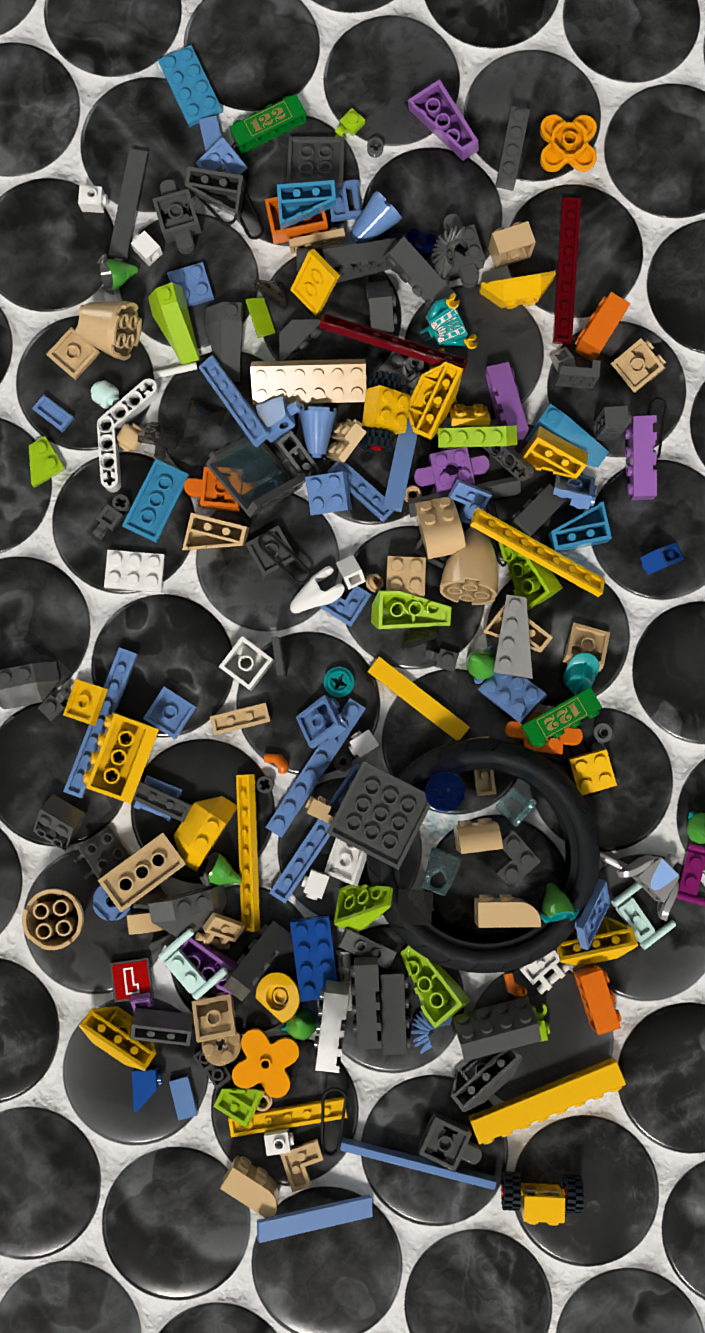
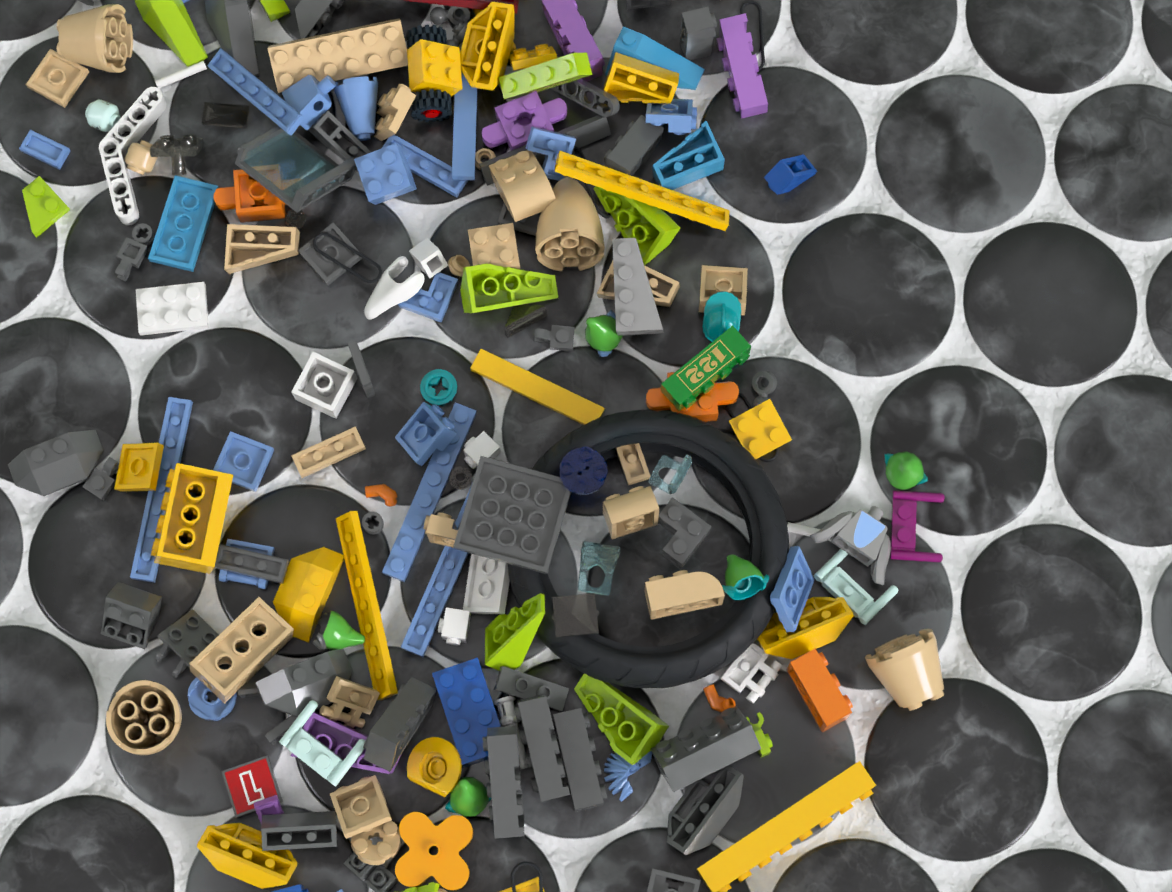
camera: 10 degrees left, 10 degrees down
tan slope [126,911,164,935] -> none
medium blue plate [478,673,547,725] -> none
none -> tan cone [865,629,944,711]

